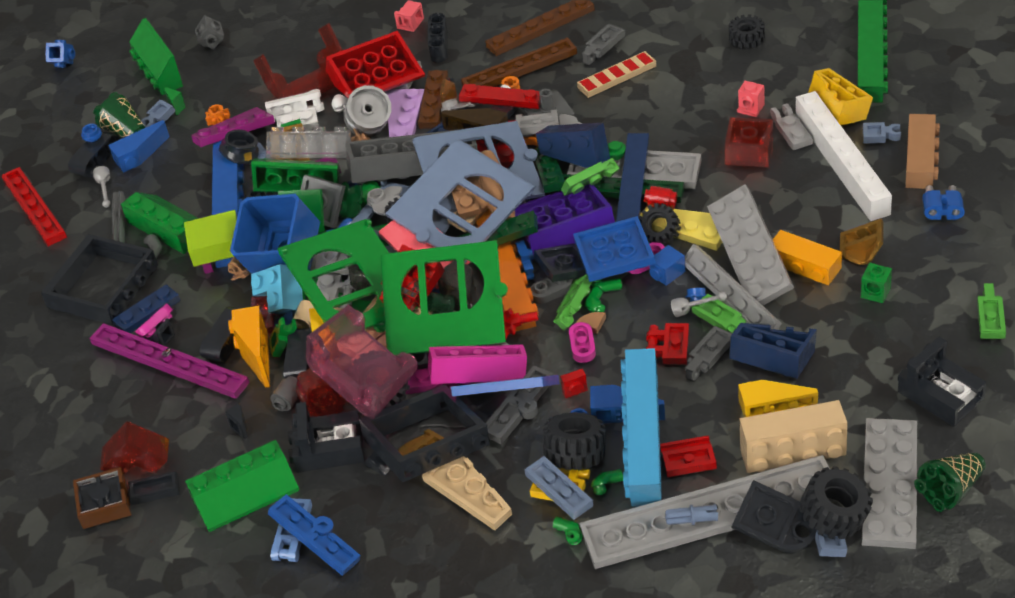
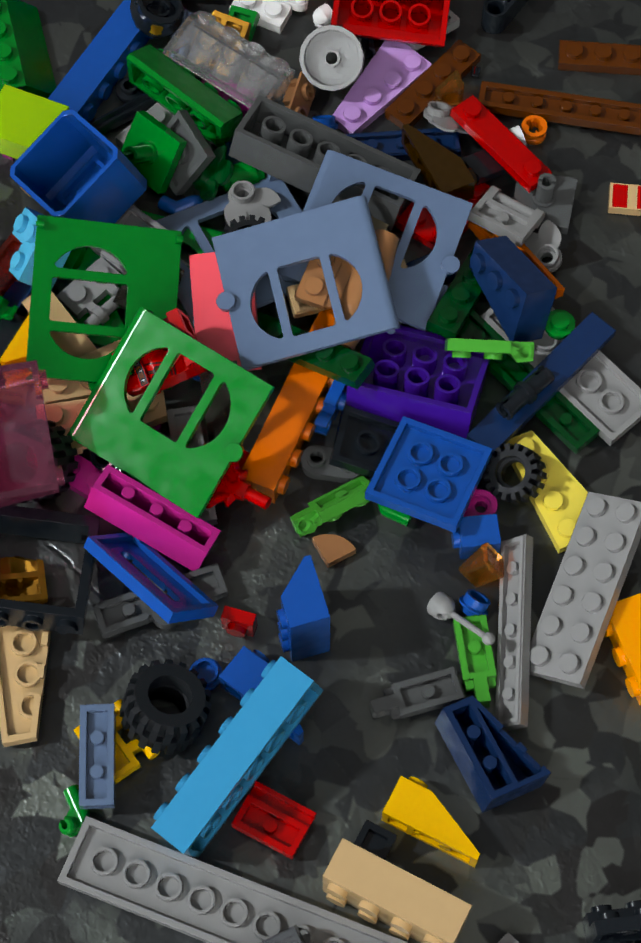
camera: 30 degrees right, 20 degrees up
clear green piece [427,291,455,314] -> none
dark pink plate [569,322,596,363] -> none
green arm [585,287,606,313] -> none
green arm [591,469,623,495] -> none
red brick [644,186,677,209] -> none
red plate [645,323,689,365] -> none
sand blue axle [665,504,718,525] -> none
none -> blue slope [276,555,330,662]
none -> clear orange slope [459,542,504,587]
none -> black pin [496,365,555,420]

